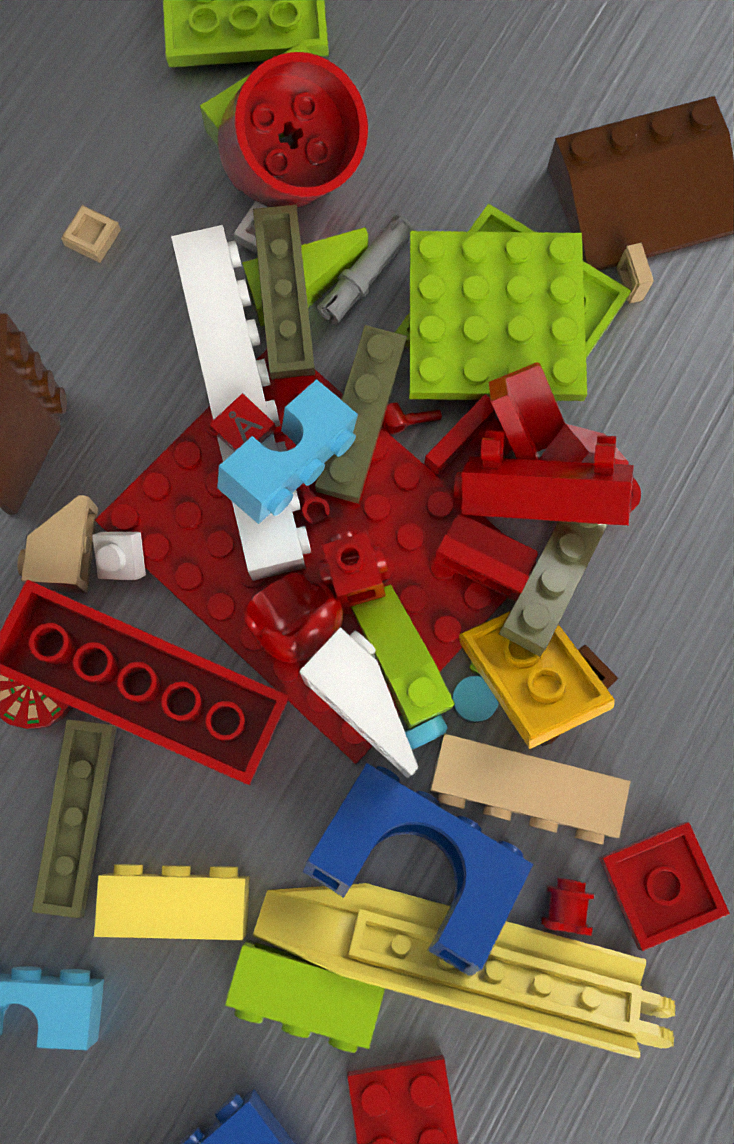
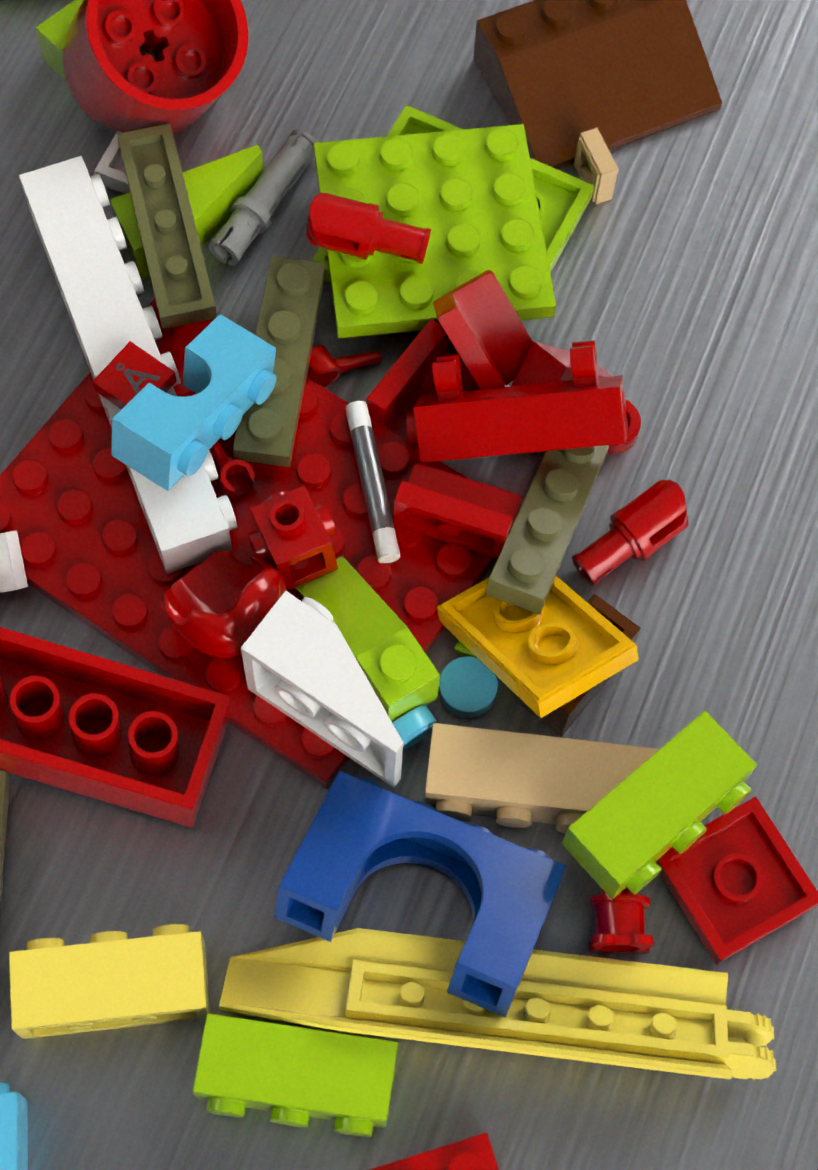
camera: 10 degrees left, 10 degrees down
none -> red arm [306,193,431,264]
none -> flat silver bar [345,401,401,563]
none -> lime brick [562,710,757,899]
none -> red arm [571,480,689,586]

